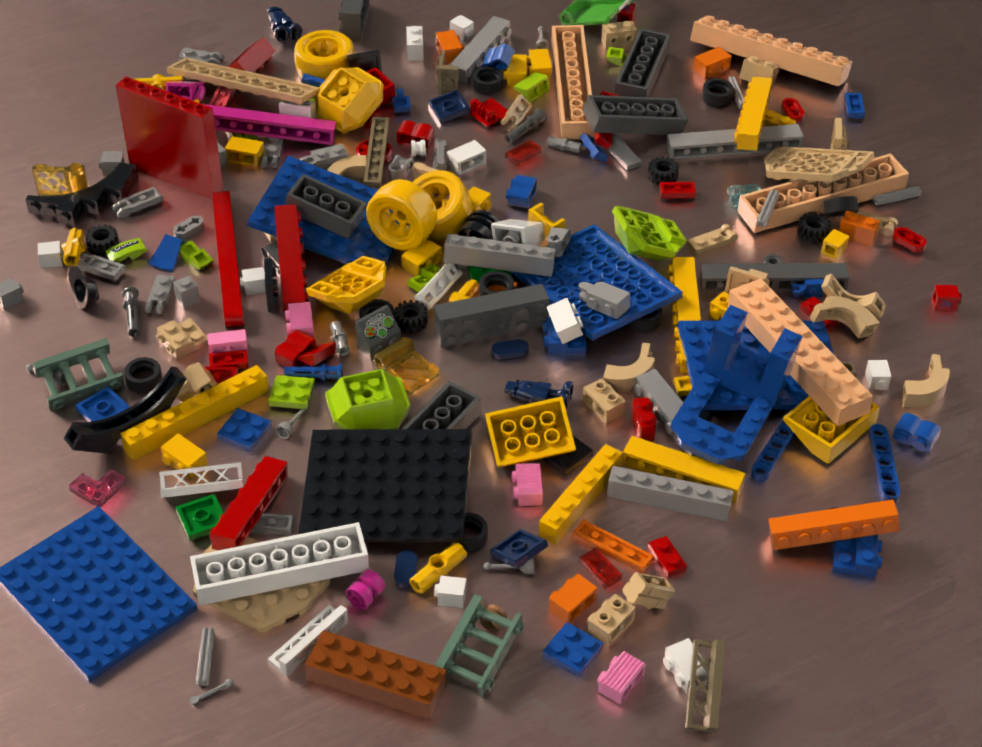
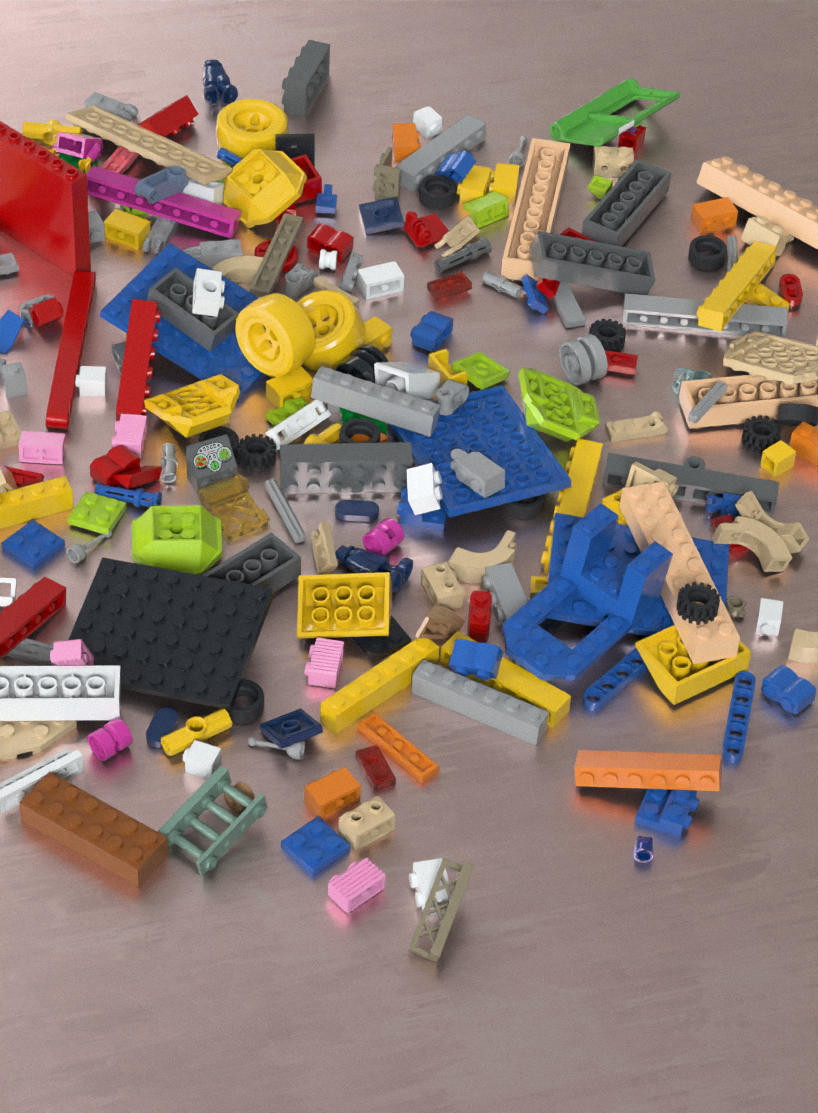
camera: 10 degrees right, 0 degrees up
lime slope [179,240,214,270] -> none
red plate [209,349,249,369] -> none
black plate [264,259,279,311] -> none
white brick [406,26,424,61] -> none
tan brick [622,572,675,609] -> none
red plate [648,536,687,578] -> none
none -> red brick [28,297,64,329]
none -> bright pink brick [50,639,94,666]
none -> sand blue piece [134,166,188,204]
none -> white brick [192,268,225,317]
none -> light grey axle [265,478,306,544]
none -> tan hinge [311,520,338,575]
none -> dark pink wheel [363,518,405,555]
none -> medium nougat slope [415,605,465,640]
none -> blue brick [449,639,503,681]
none -> lime plate [451,351,510,390]
none -> light grey wheel [559,334,608,386]
none -> clear blue hose [634,836,654,862]
none -> black tyre [676,582,720,625]

